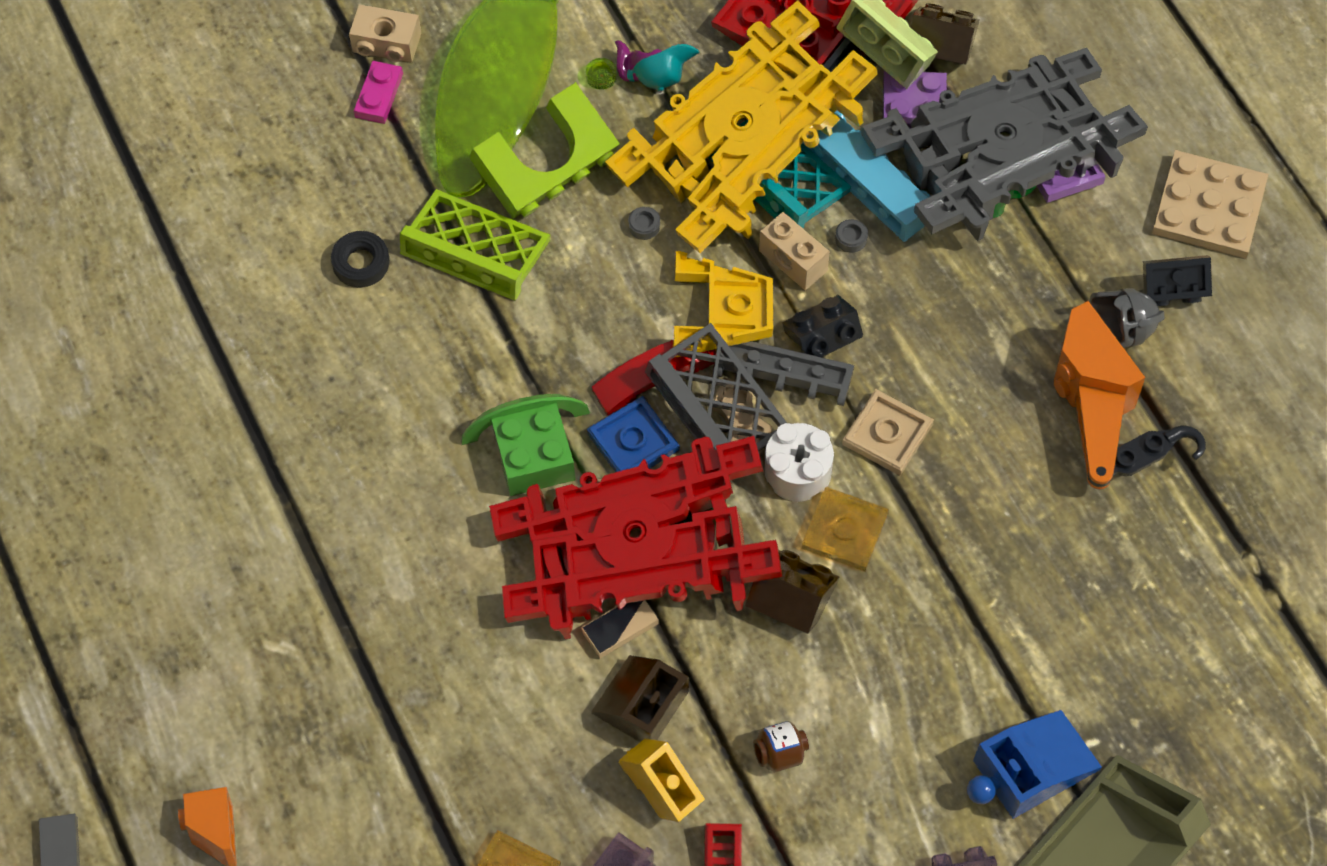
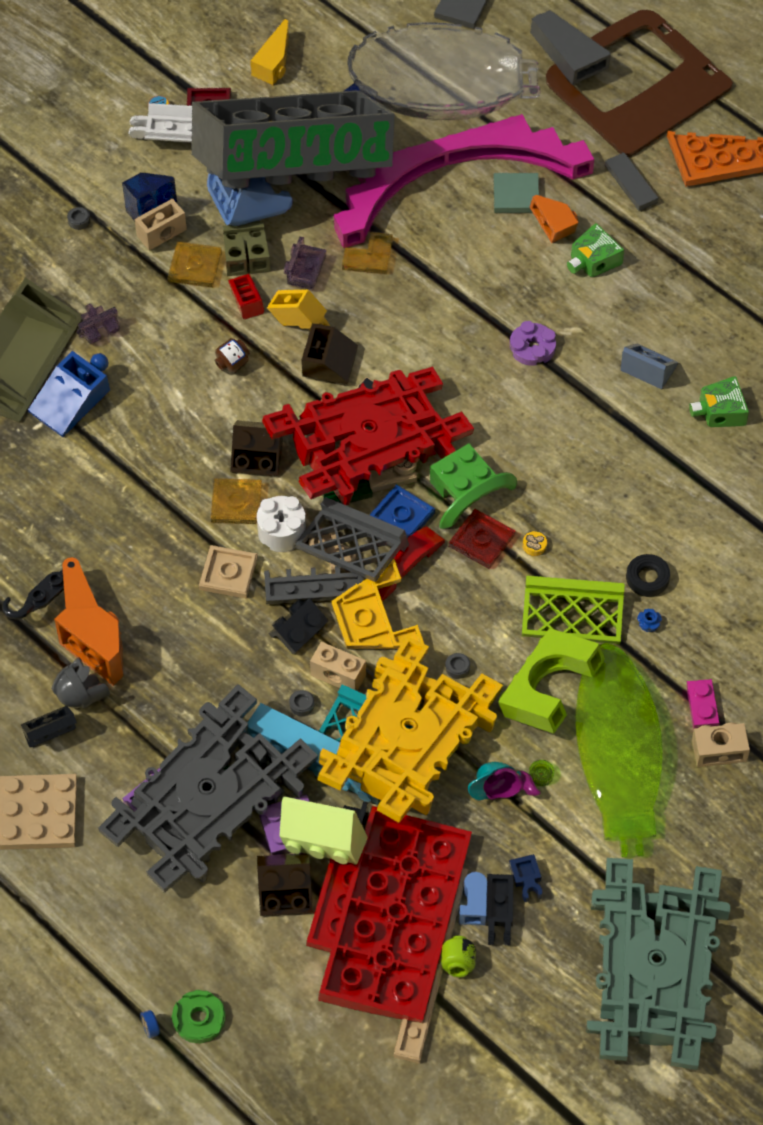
camera: 160 degrees right, 5 degrees down
none -> clear red tile [449,509,515,569]
none -> medium lavender plate [509,321,556,366]
none -> yellow tile [522,531,547,556]
none -> bright green torso [567,223,624,277]
none -> sand blue slope [620,343,679,389]
none -> blue plate [637,609,662,632]
none -> bright green torso [689,376,749,427]

